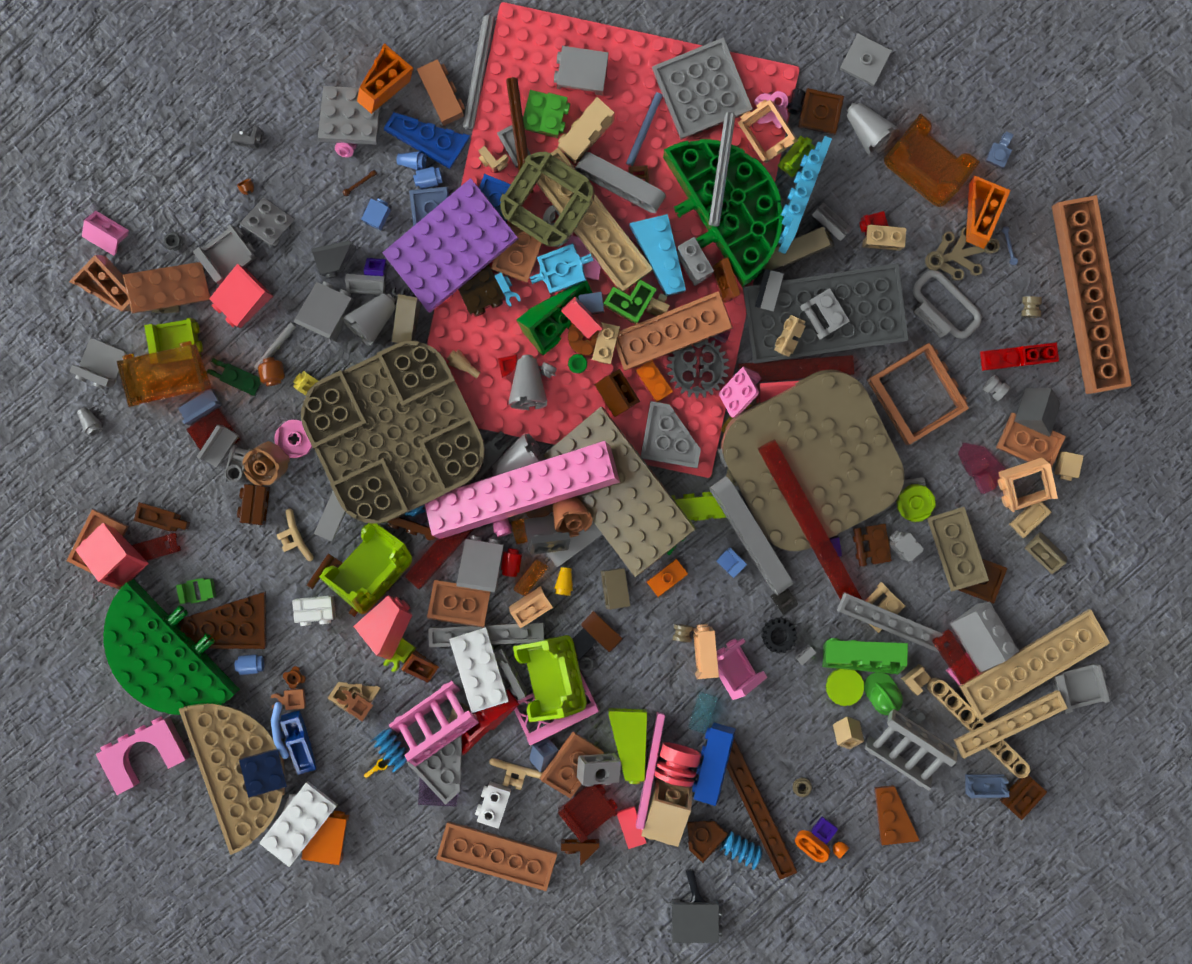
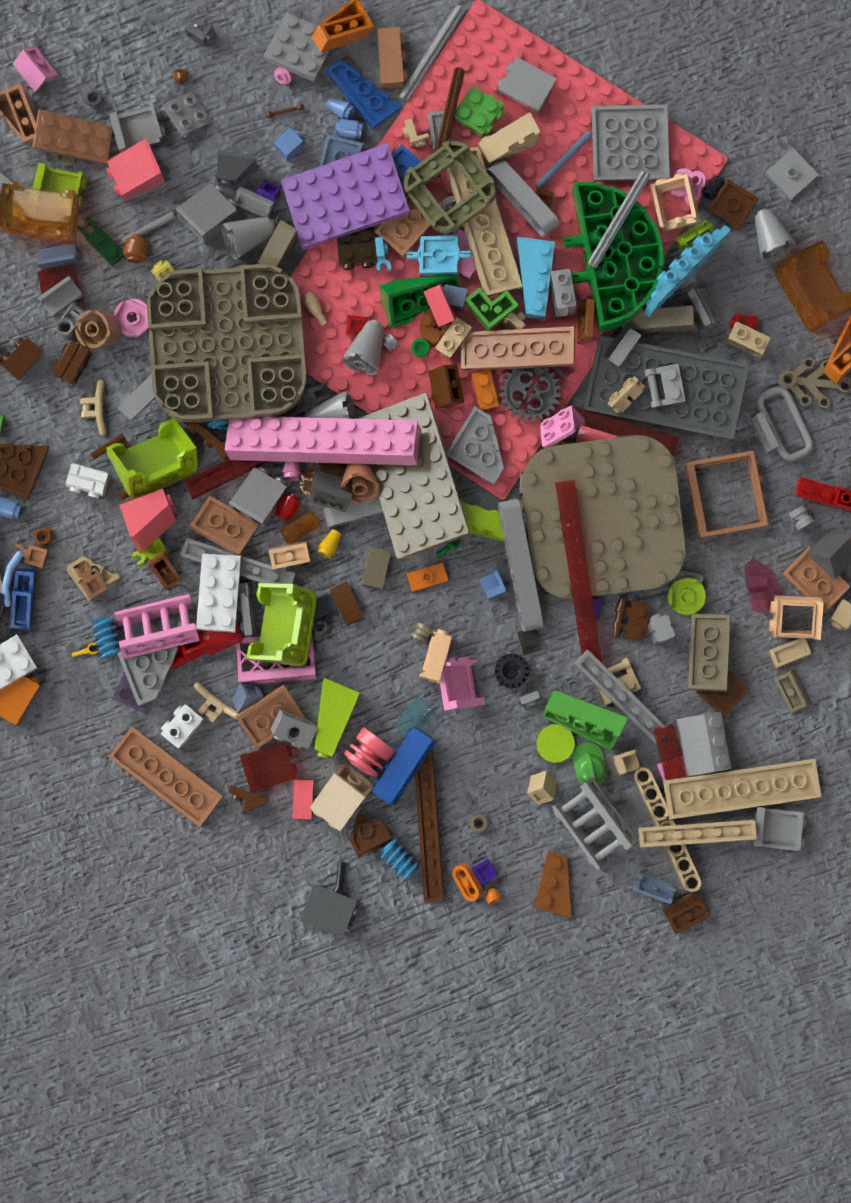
camera: 20 degrees right, 5 degrees down
bright pink tile [636,712,665,830] -> none
none -> reddish brown brick [1,337,44,381]

